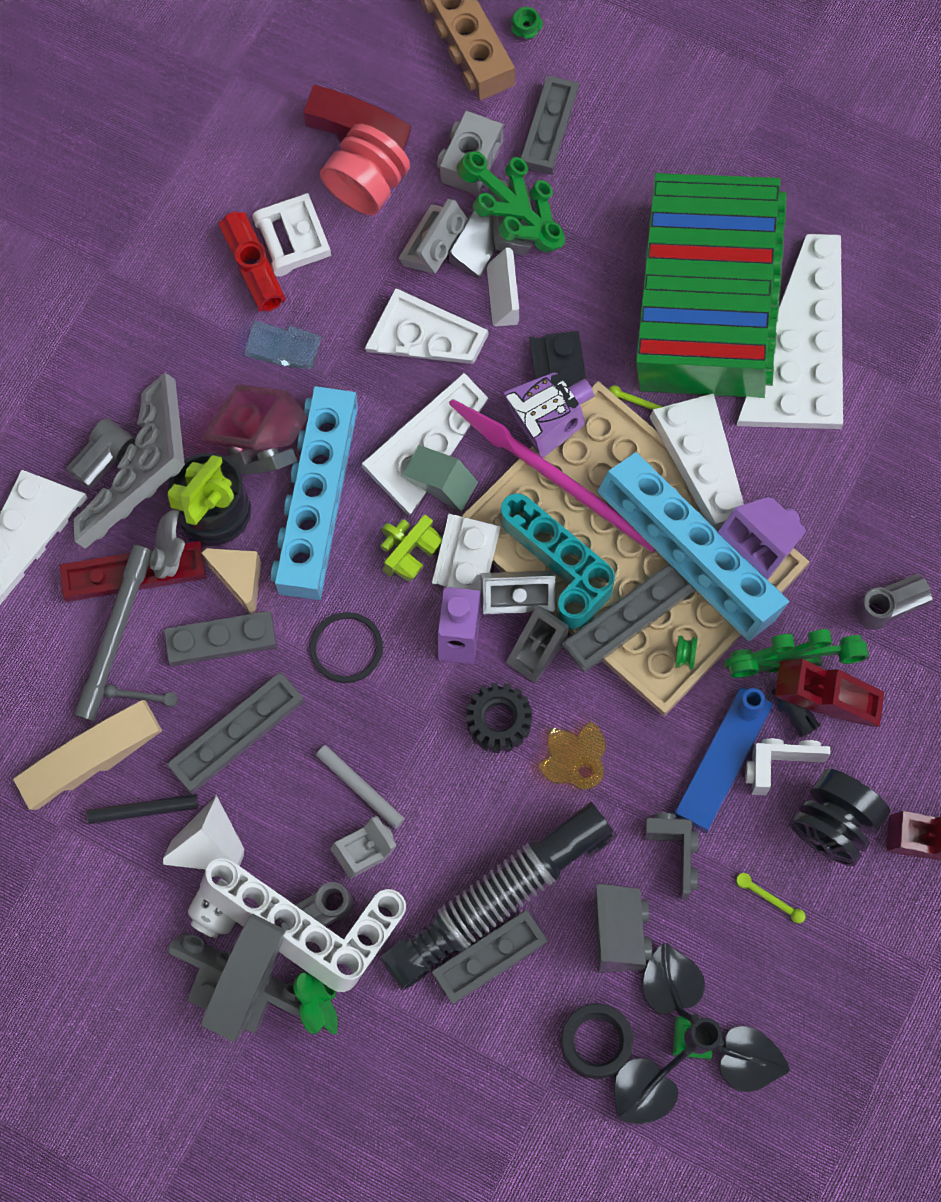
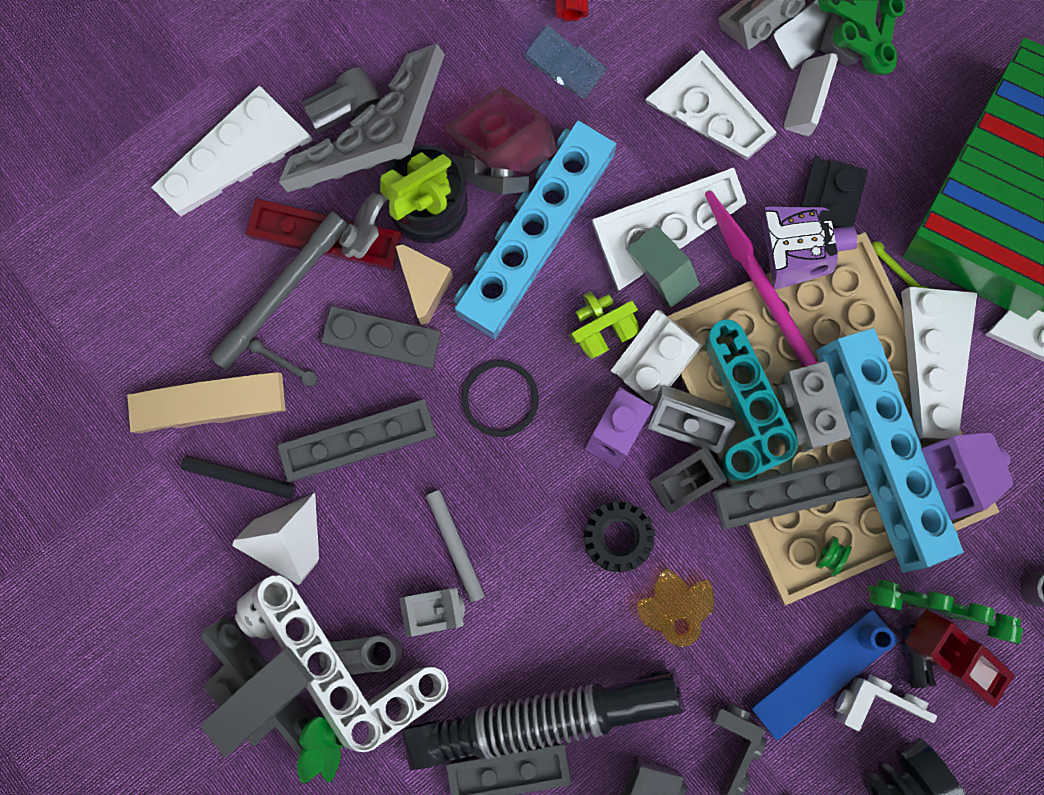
camera: 25 degrees right, 10 degrees up
none -> light grey bracket [778,362,851,453]

